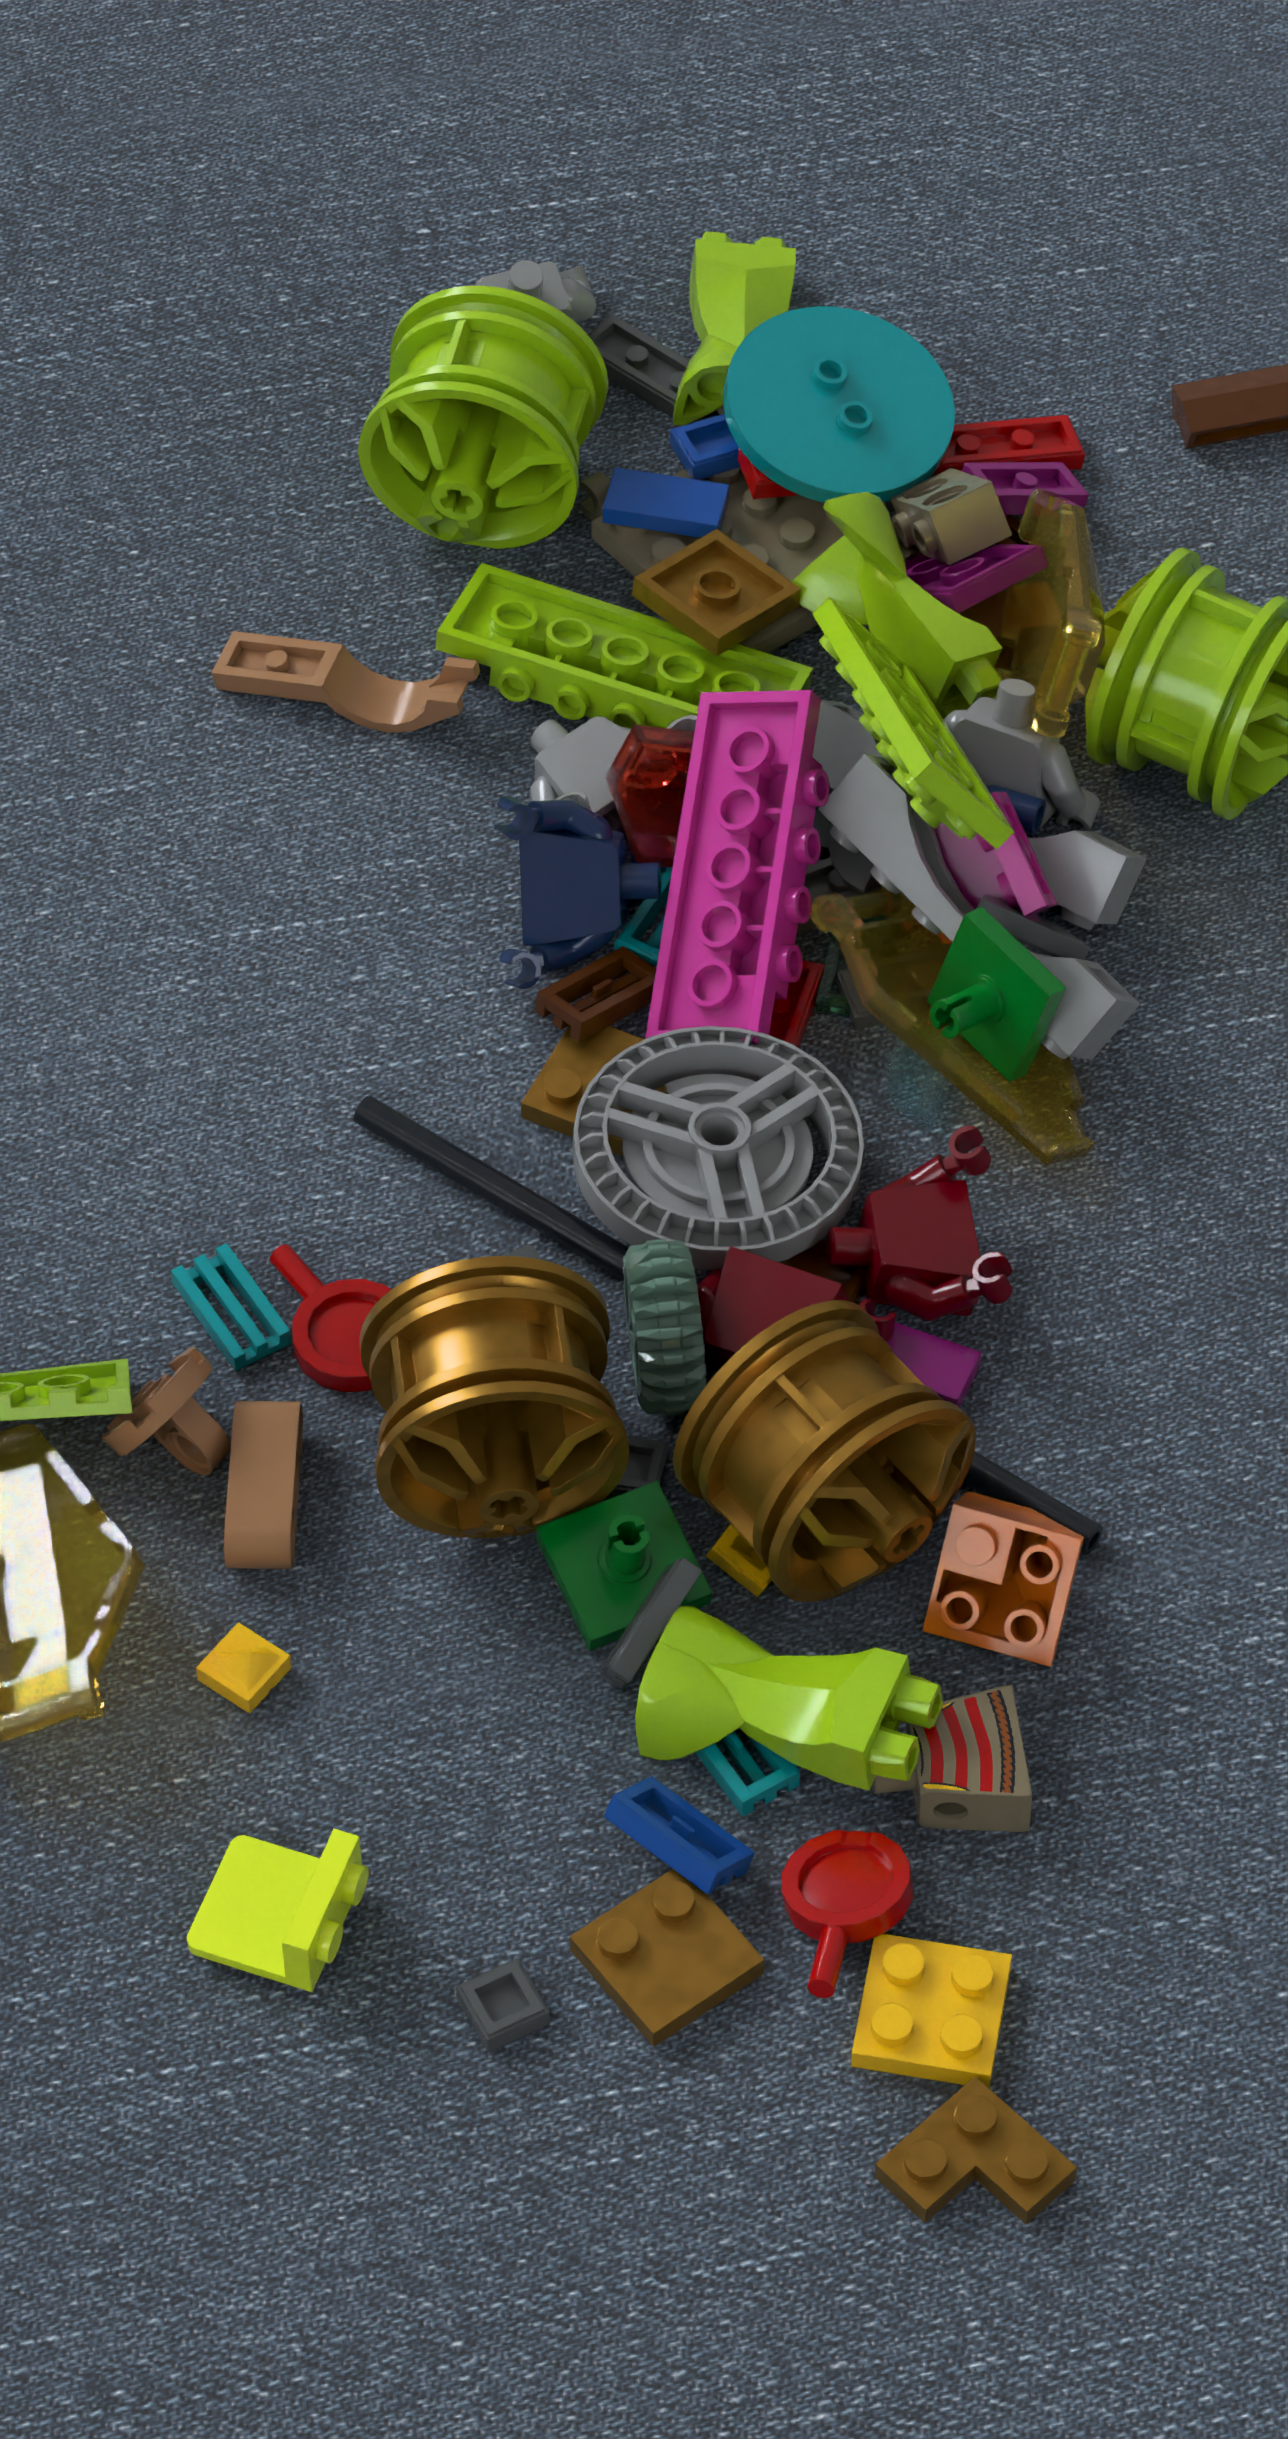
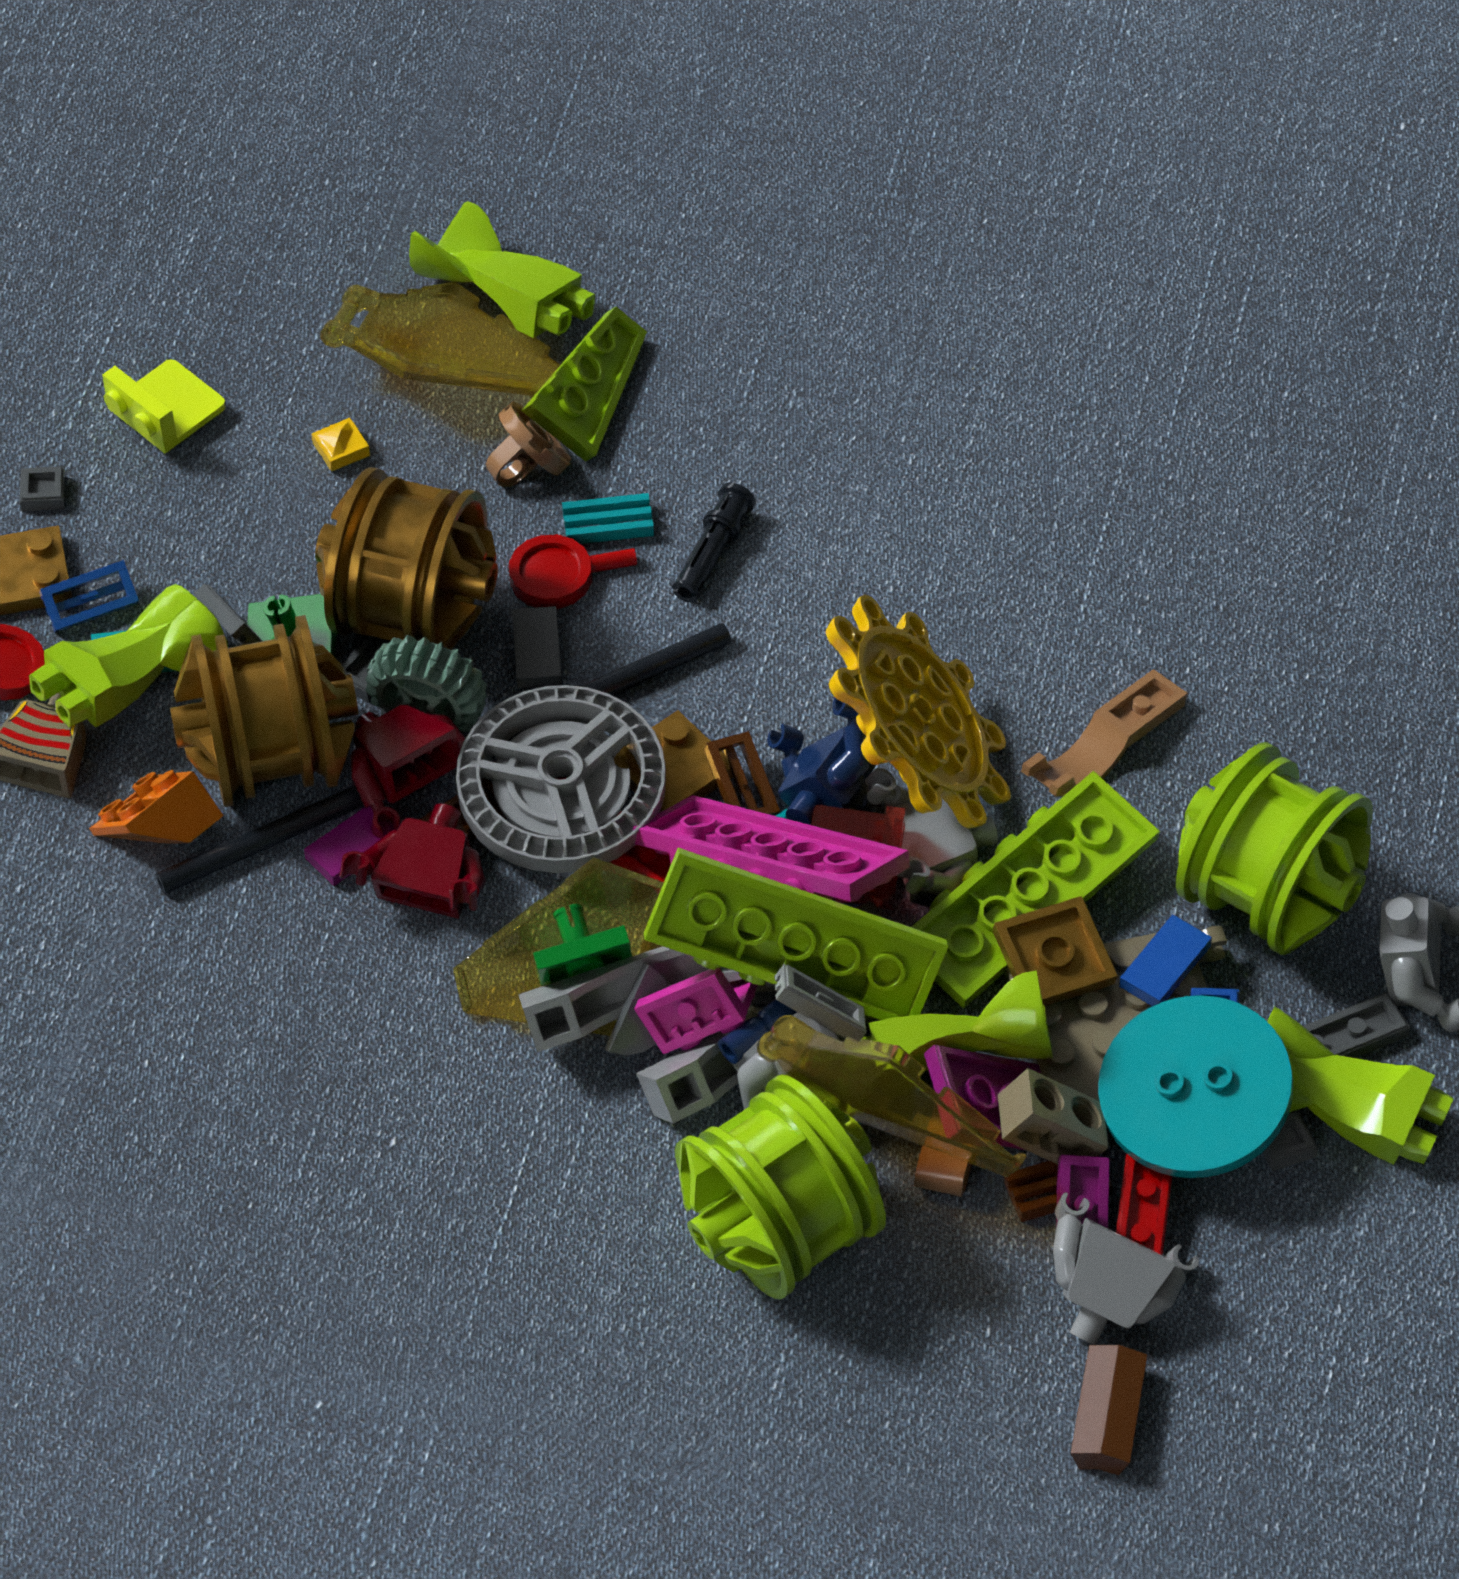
camera: 115 degrees right, 0 degrees up
medium nougat beam [224,1401,303,1569] -> none
none -> black pin [672,482,756,602]
none -> light grey tile [774,964,866,1045]
none -> yellow plate [826,594,1011,829]
none -> light grey torso [1053,1192,1199,1345]

